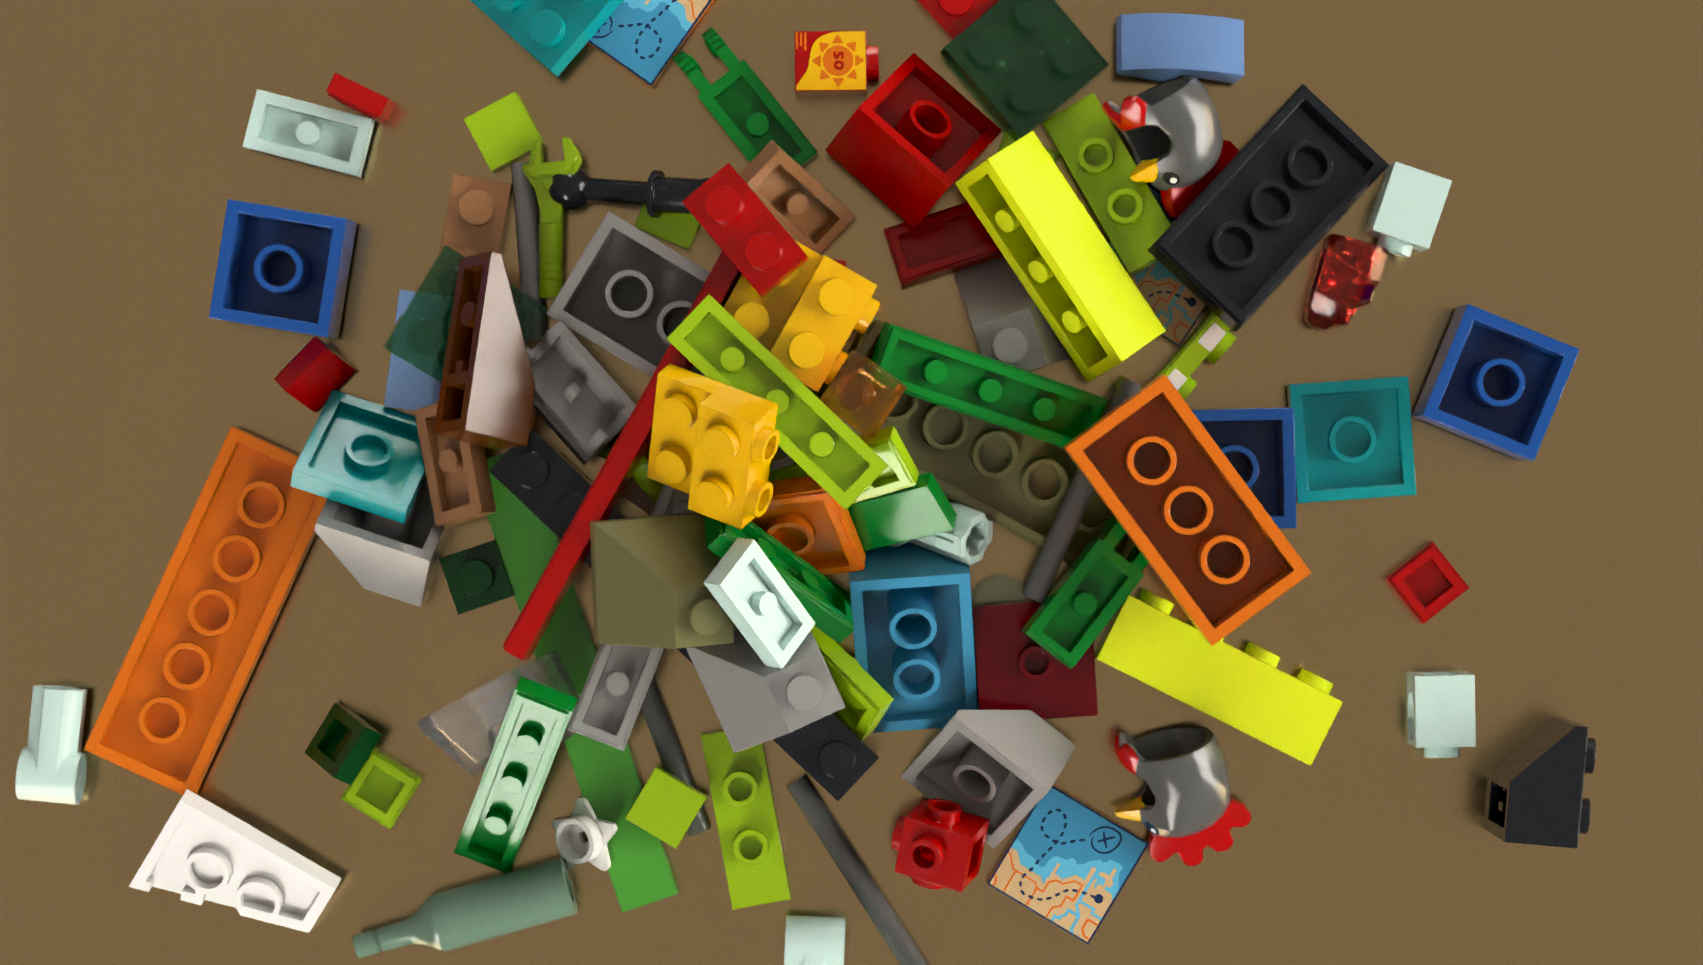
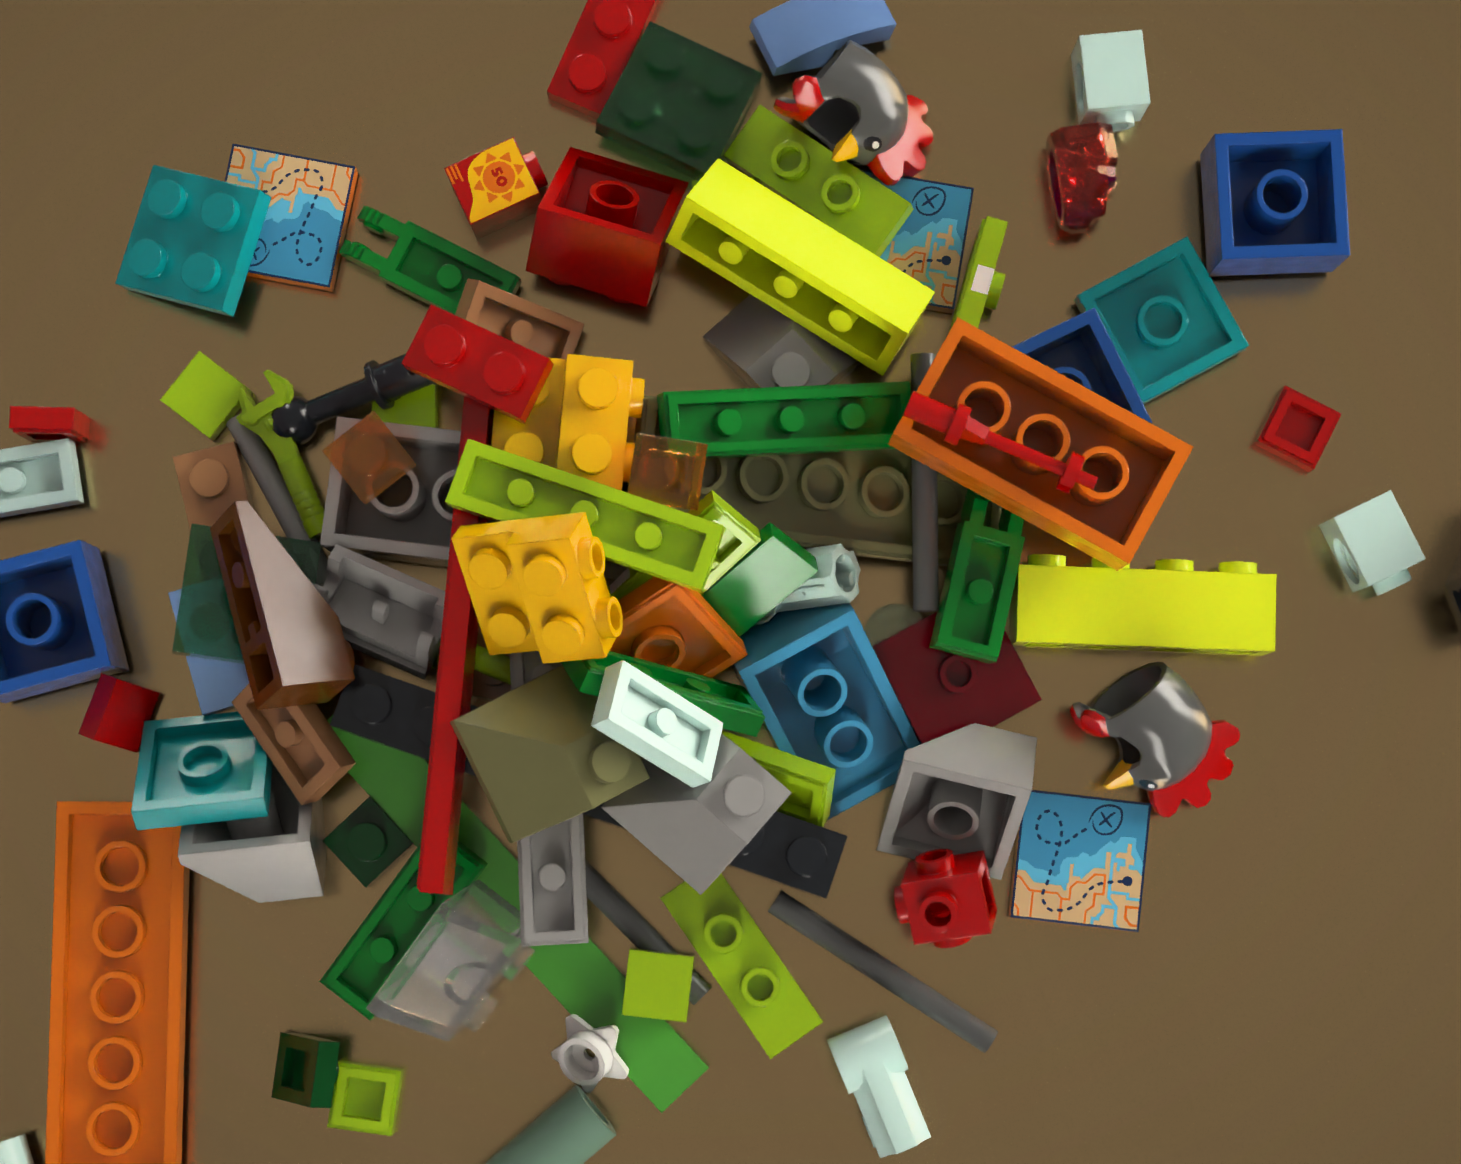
camera: 20 degrees left, 5 degrees down
tile [454,676,578,873] -> none
red tile [883,202,1003,289] -> none
black tile [1148,84,1389,332] -> none
none -> green tile [319,841,488,1021]
none -> clear orange plate [322,410,417,505]
none -> red piece [903,391,1098,494]

